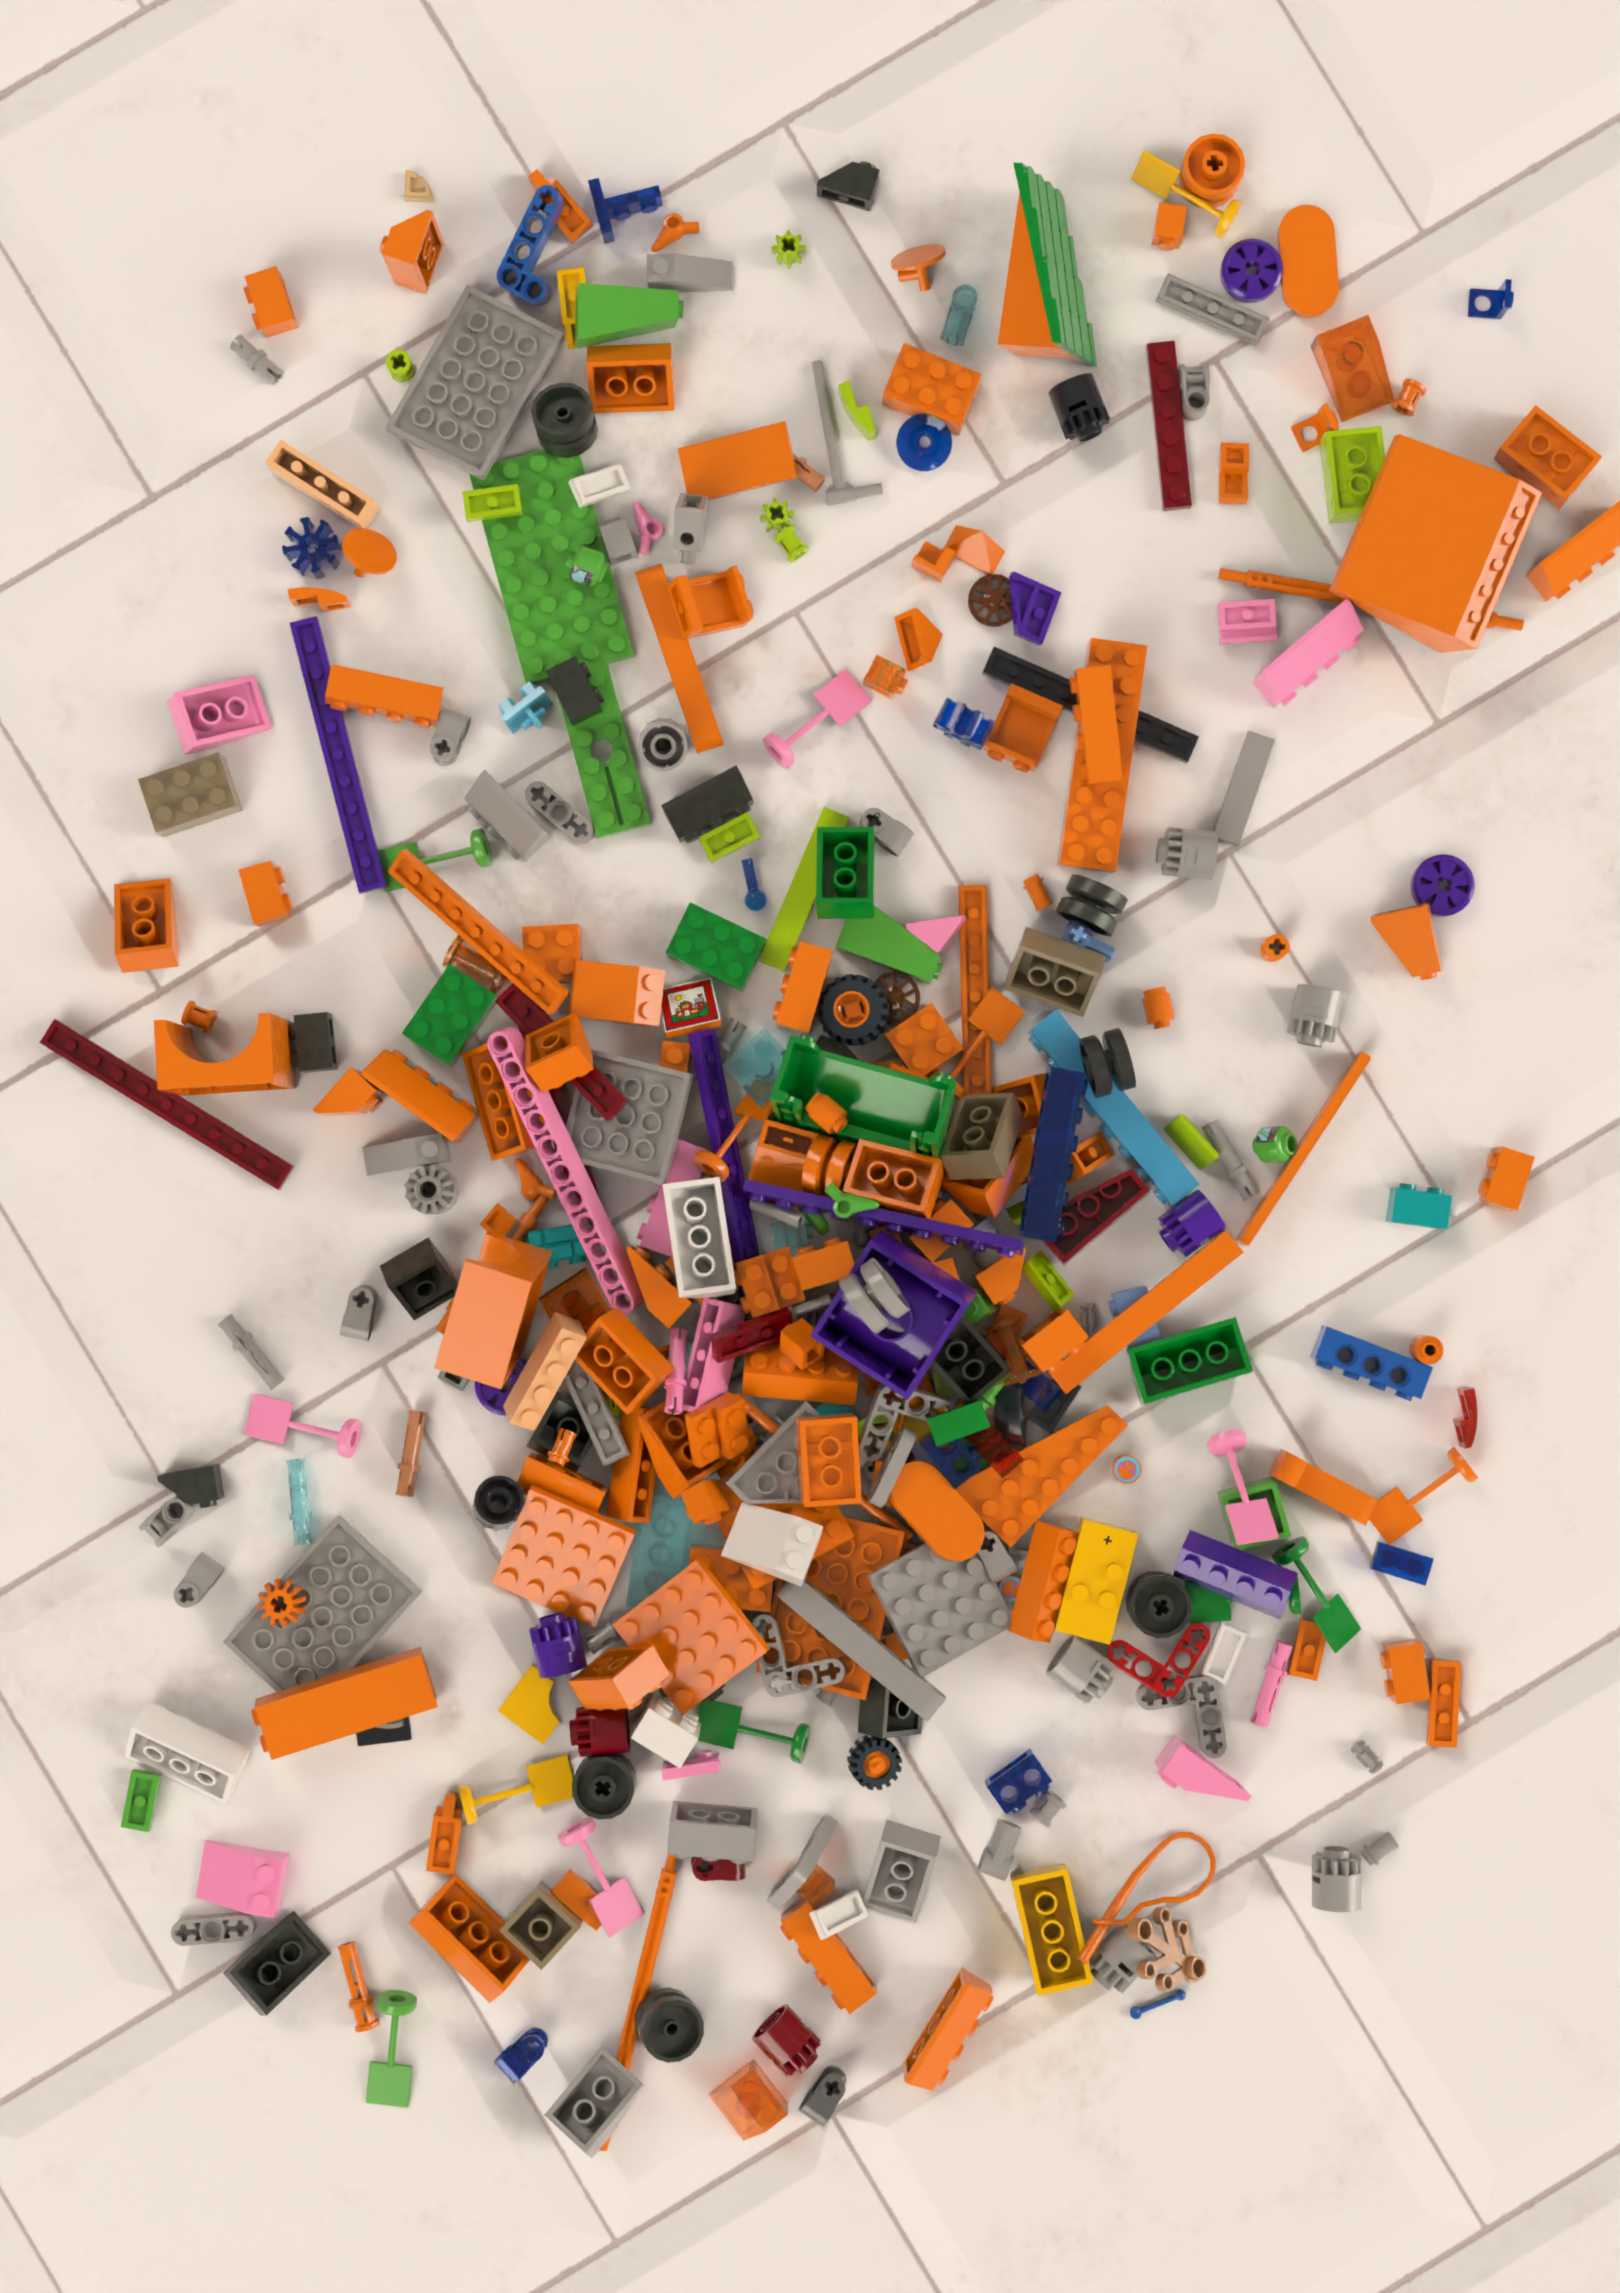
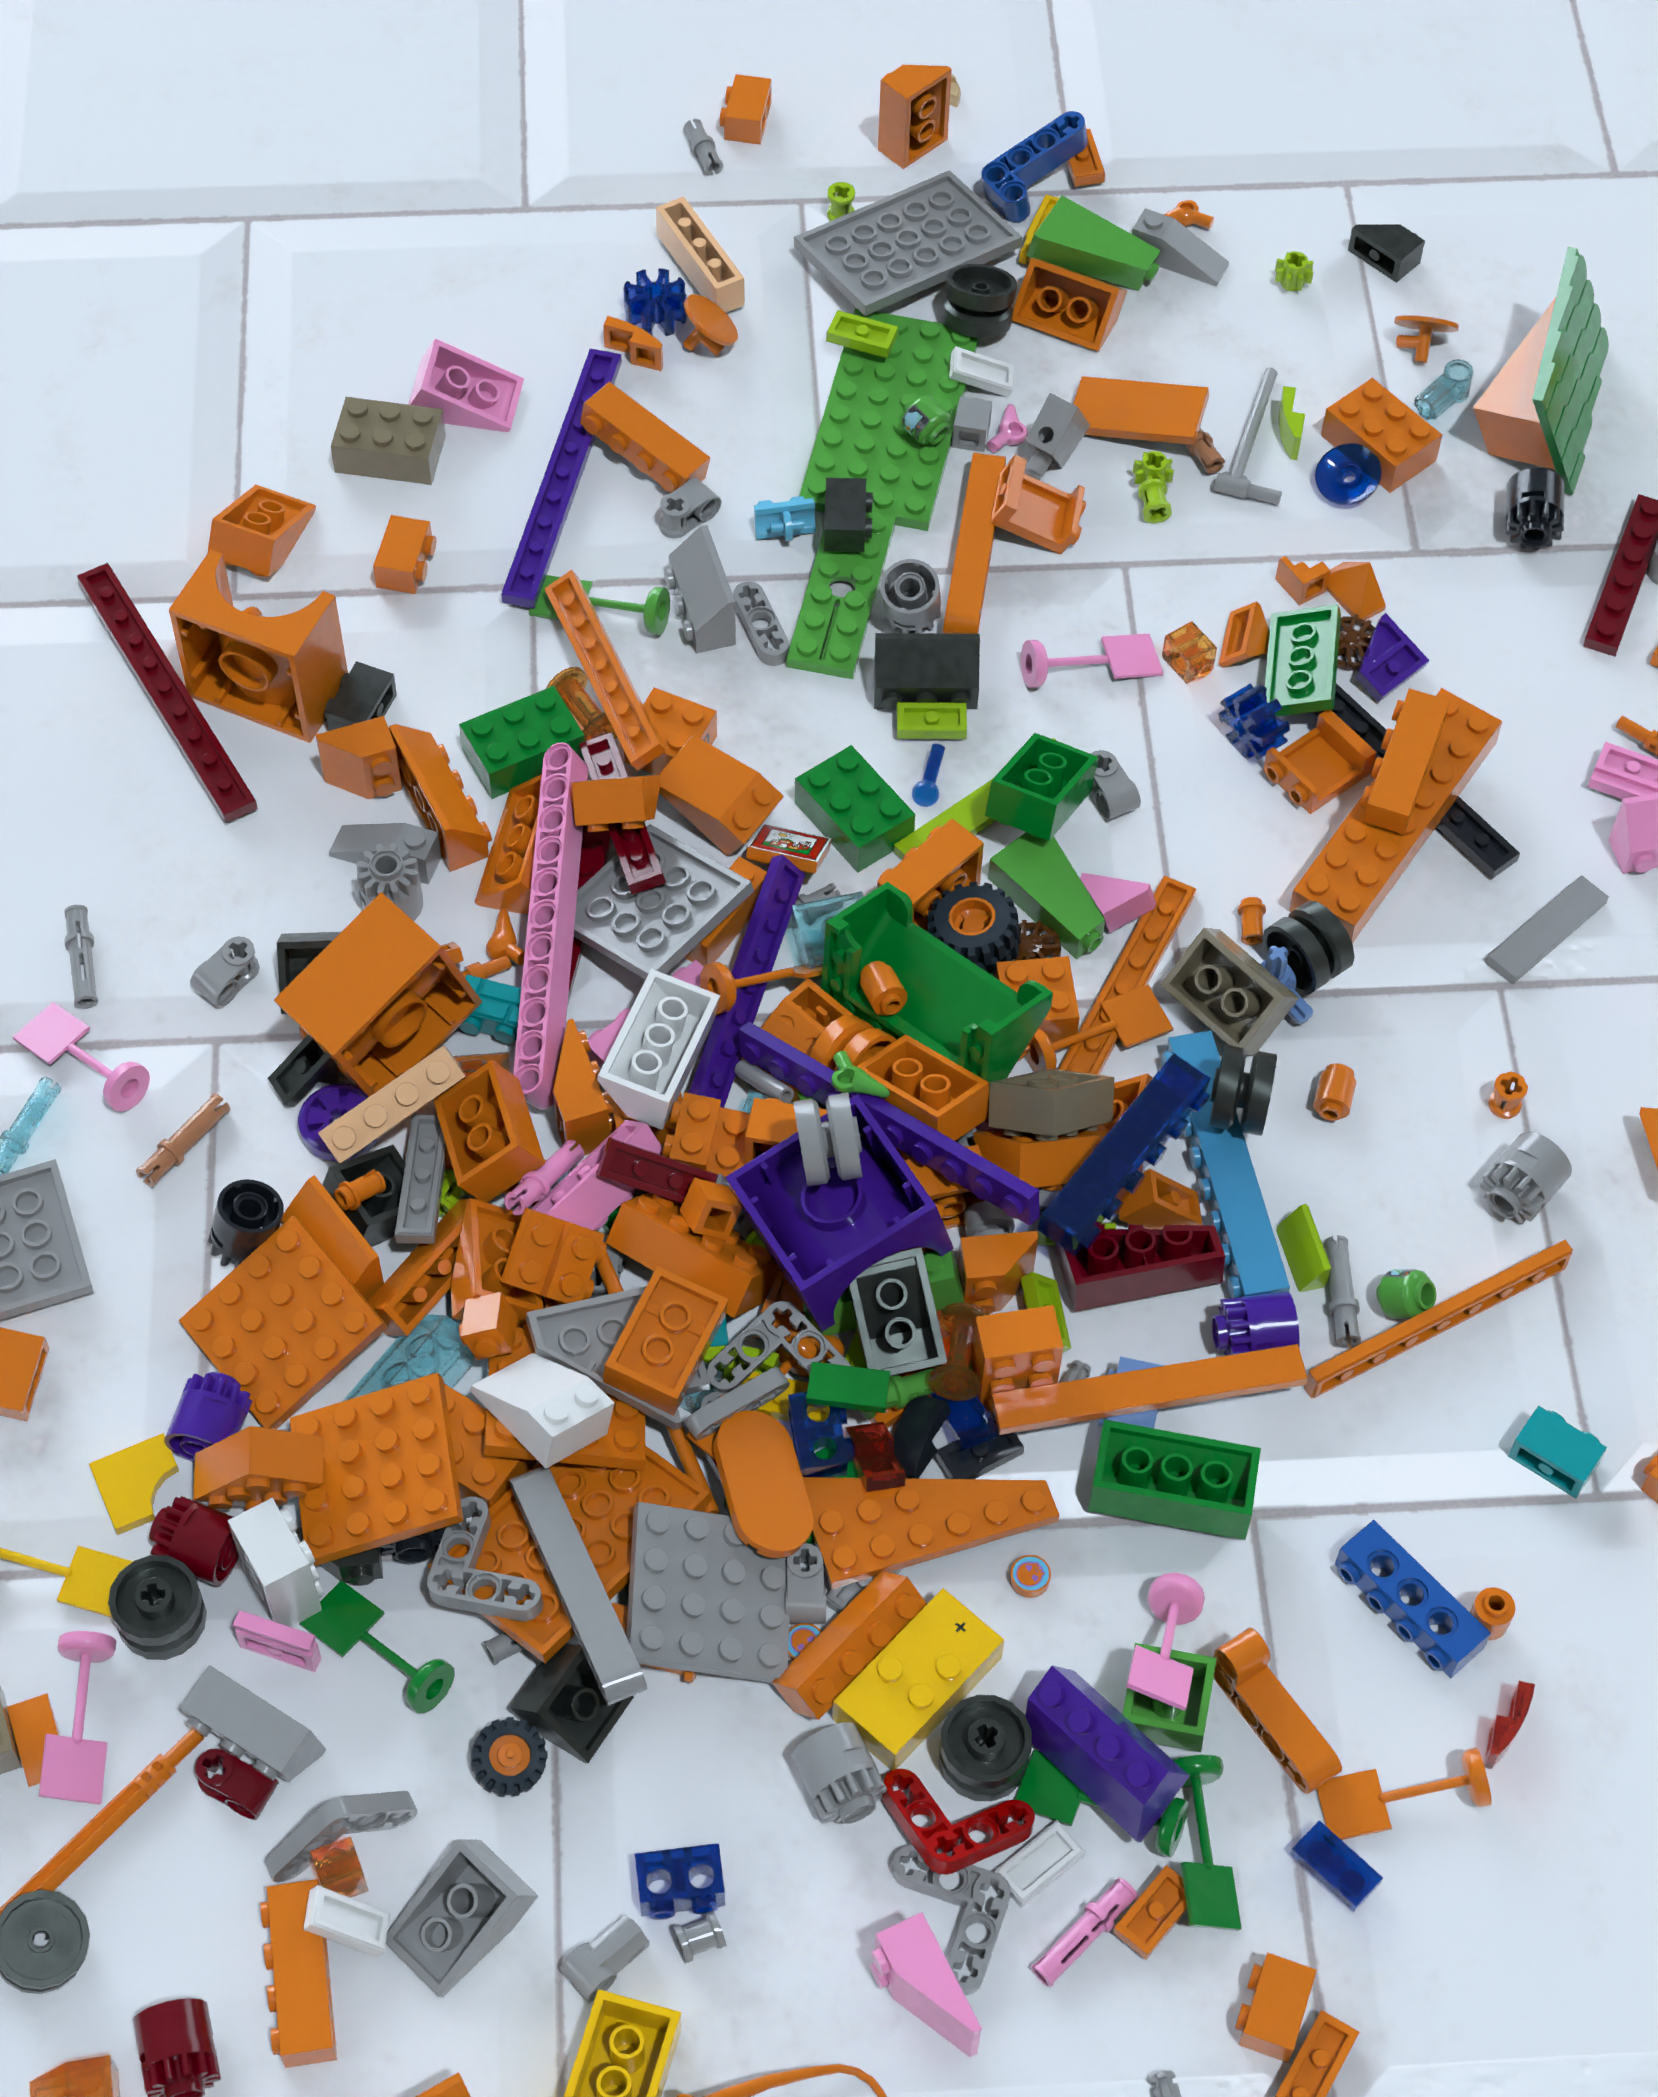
camera: 25 degrees right, 30 degrees down
clear blue bracket [588,178,663,244] -> none
light grey gear [1156,827,1218,880] -> none
none -> plate [1262,604,1341,718]

